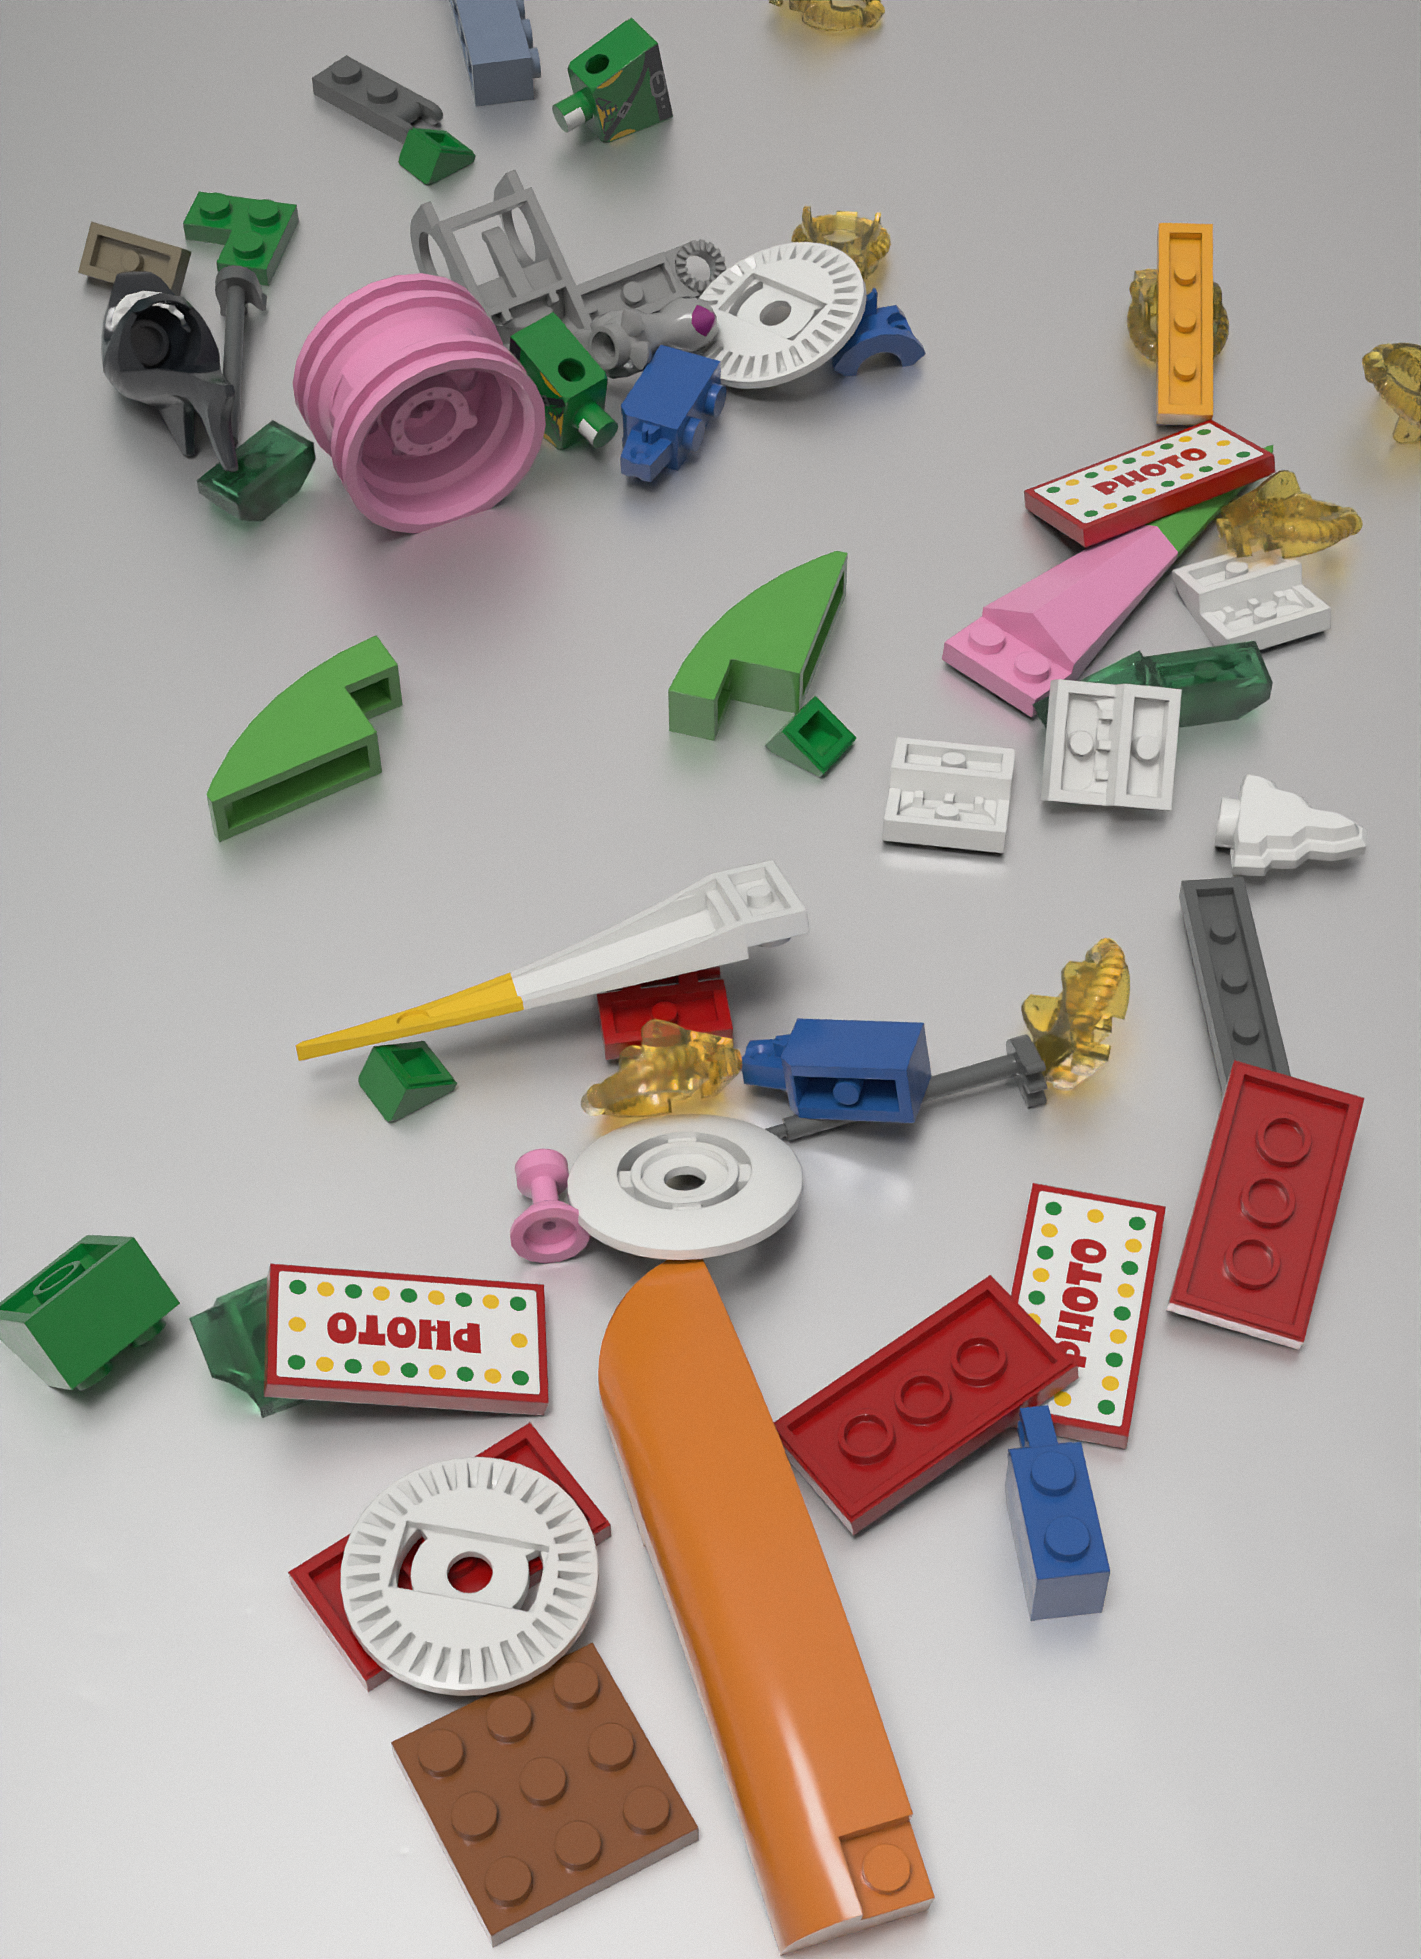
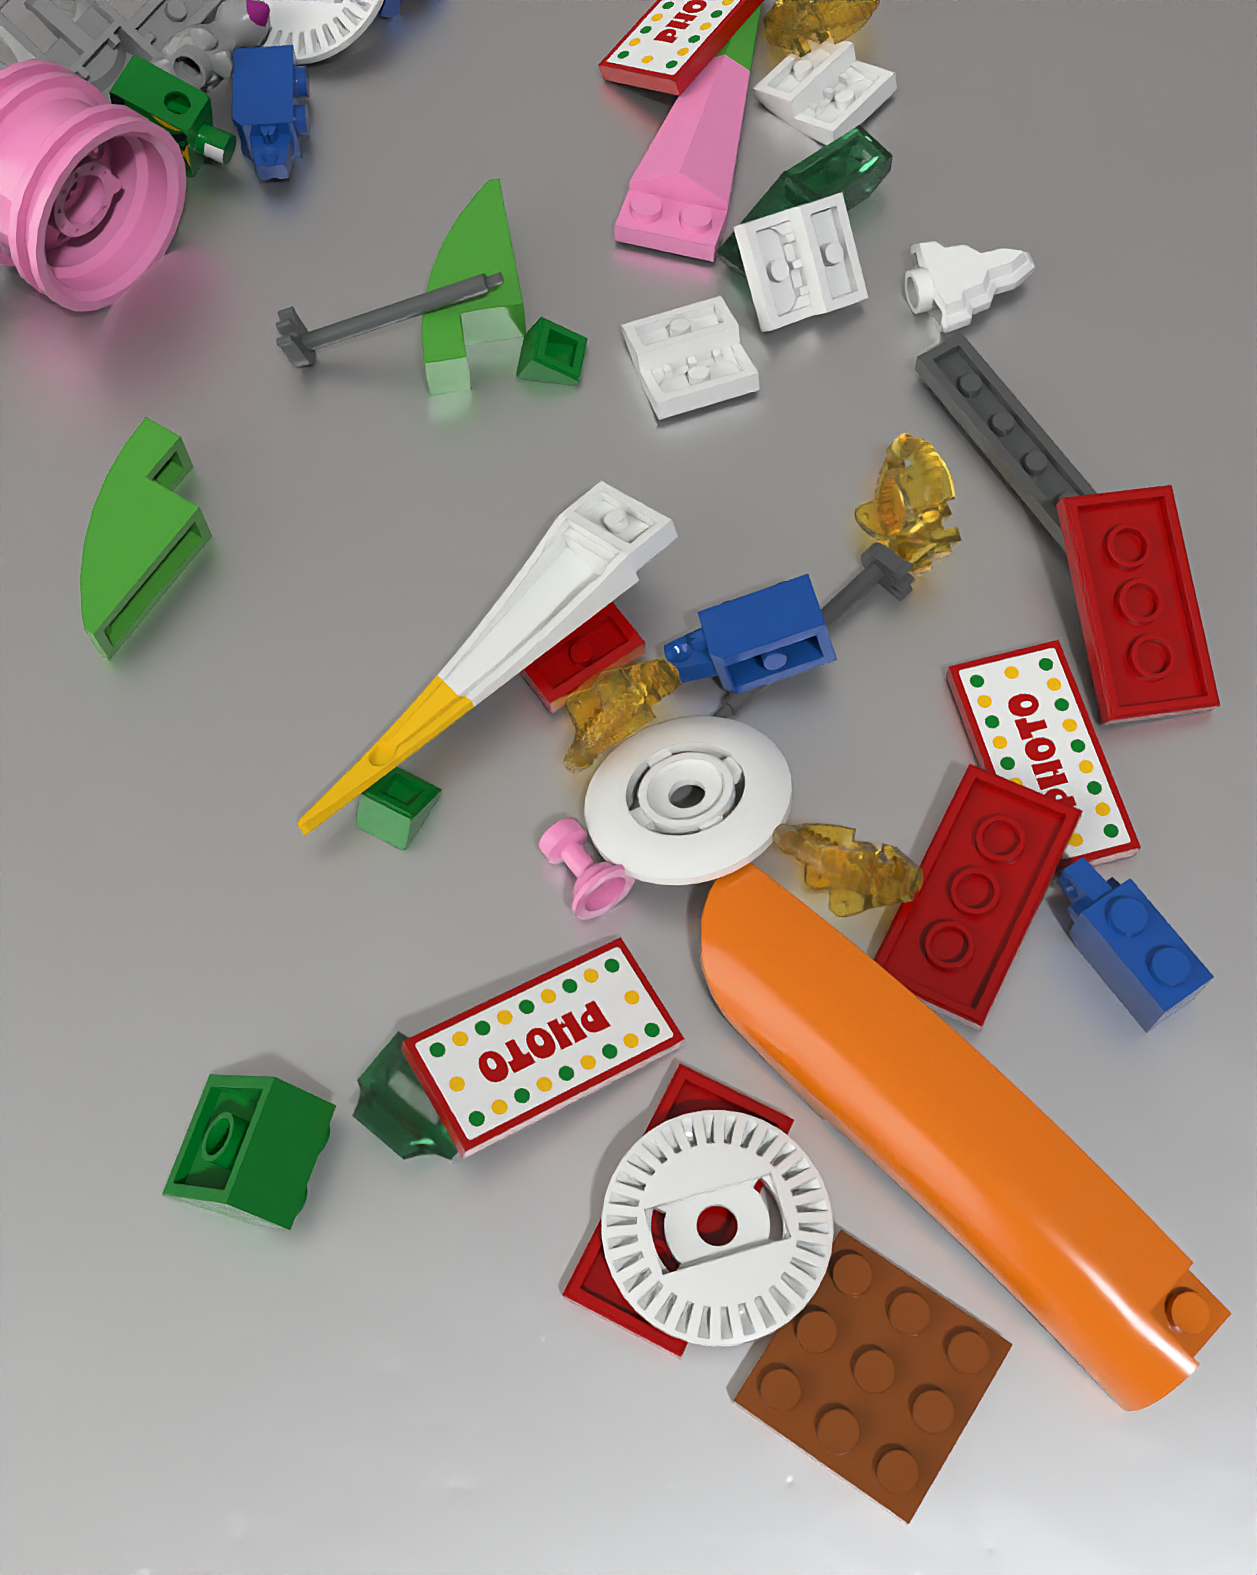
camera: 25 degrees left, 15 degrees up
none -> dark grey piece [275,272,504,368]
none -> clear yellow piece [772,823,923,917]

